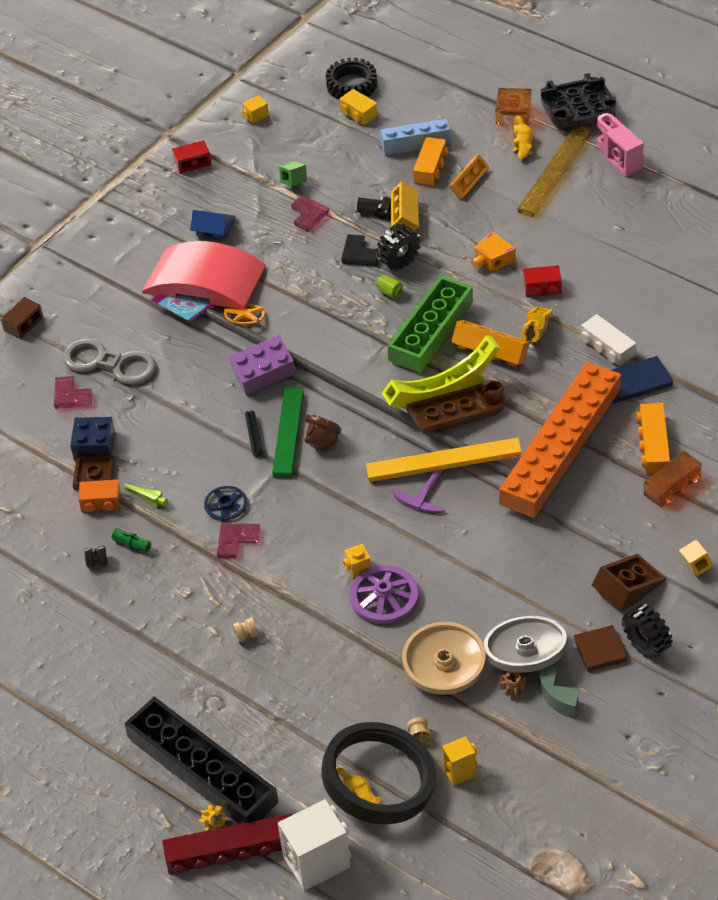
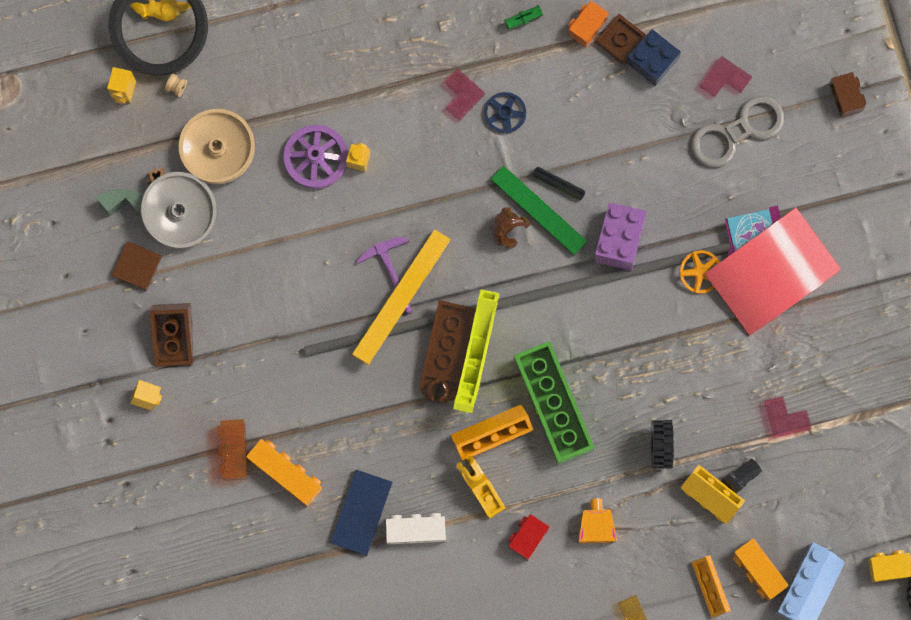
camera: 125 degrees right, 30 degrees up
lime piece [124,484,168,509] -> none
blue slope [190,210,235,238] -> none
tan wheel [232,618,258,643] -> none
bright green brick [279,161,307,186] -> none
black tile [341,234,378,266] -> none
lime brick [376,275,403,299] -> none
orange brick [499,362,621,518] -> none
black bush [621,604,673,659] -> none

